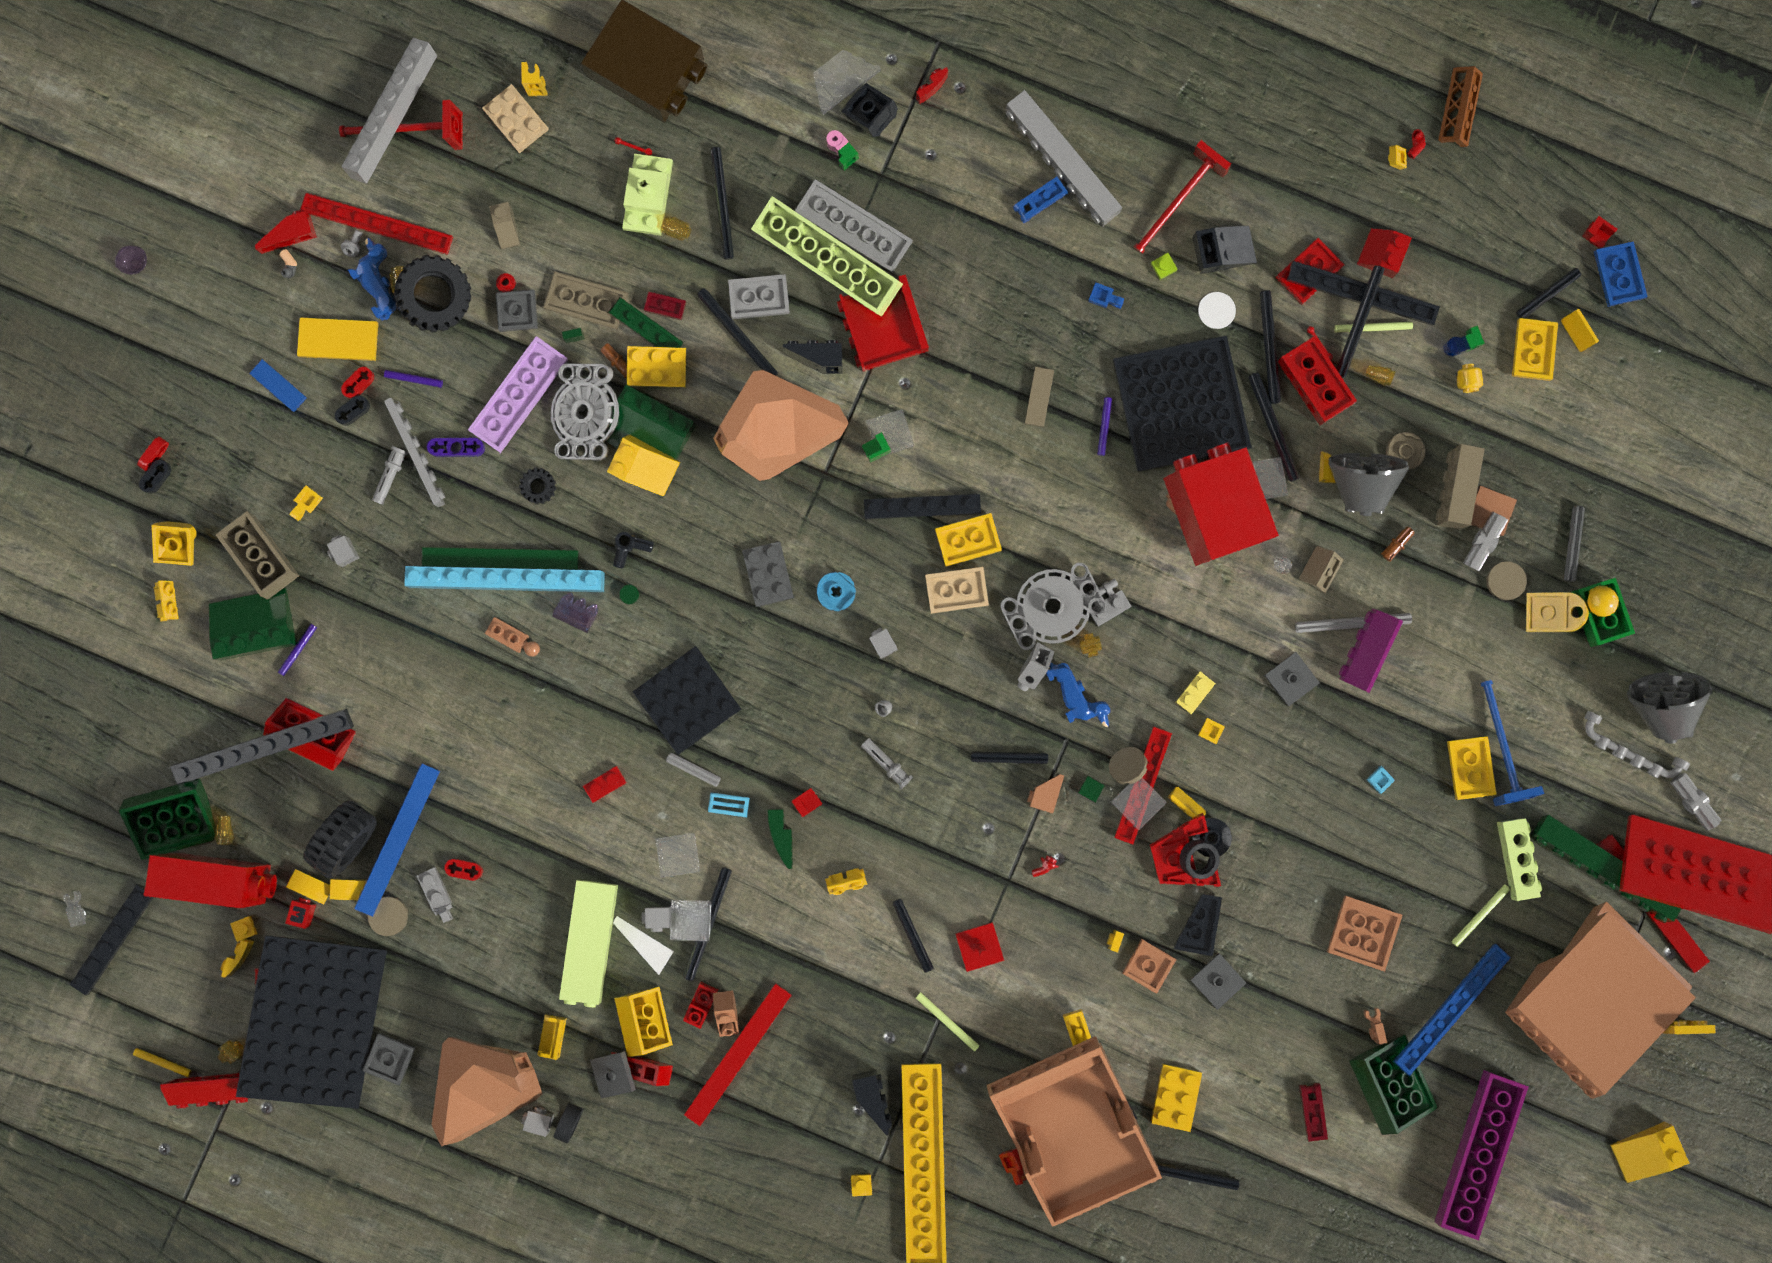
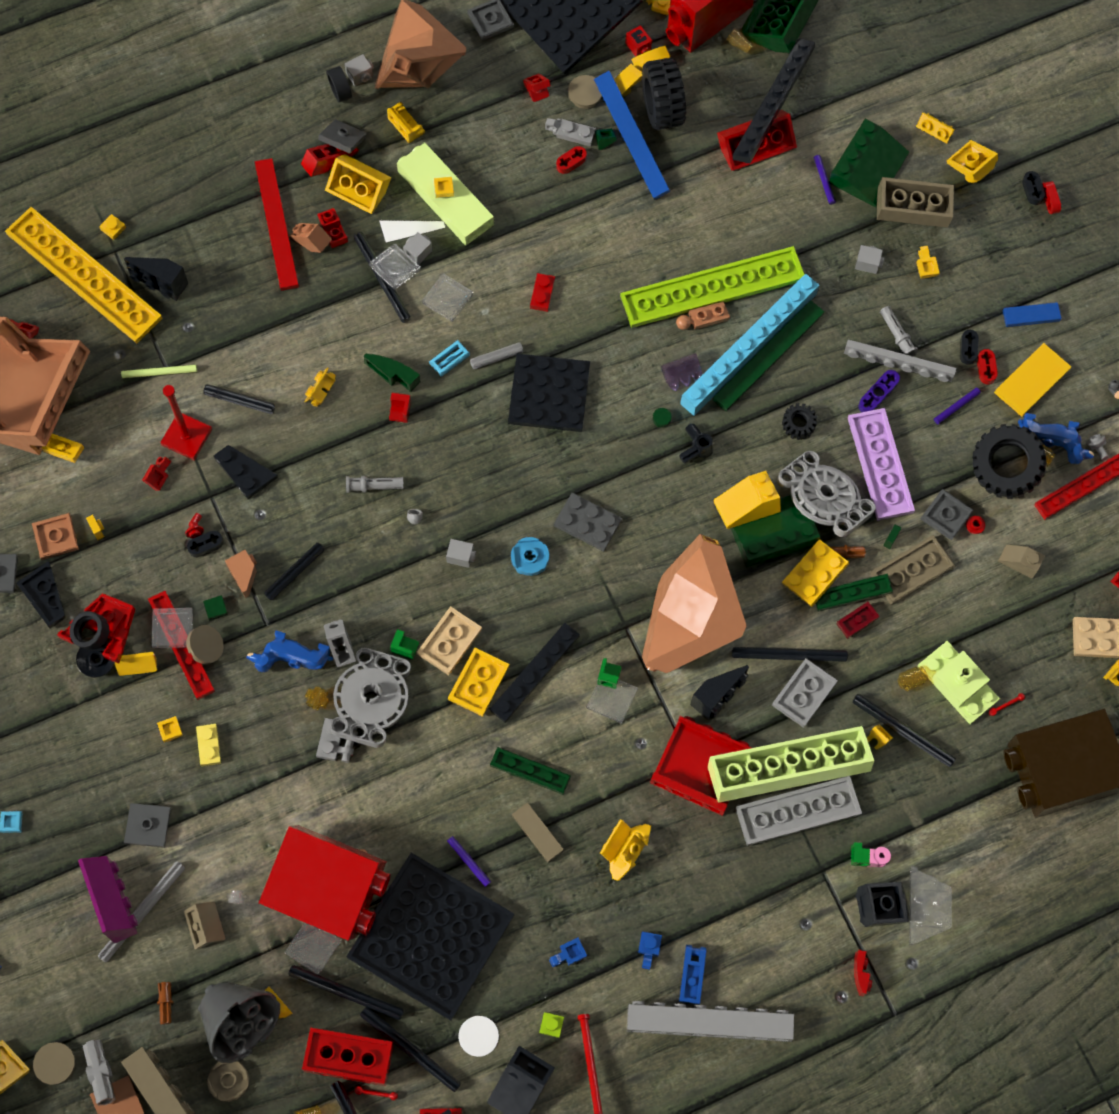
camera: 130 degrees right, 15 degrees down
none -> red plate [142,457,171,491]
none -> black beam [187,531,223,558]
none -> black wing [213,445,278,499]
none -> green panel [390,629,419,660]
none -> yellow plate [434,177,454,198]
none -> dark green tile [490,747,571,795]
none -> red slope [523,73,551,102]
none -> dark green slope [595,128,617,150]
none -> yellow piece [600,819,651,881]
none -> lime plate [620,246,805,328]
none -> blue plate [638,932,662,970]
none -> yellow tile [867,724,893,750]

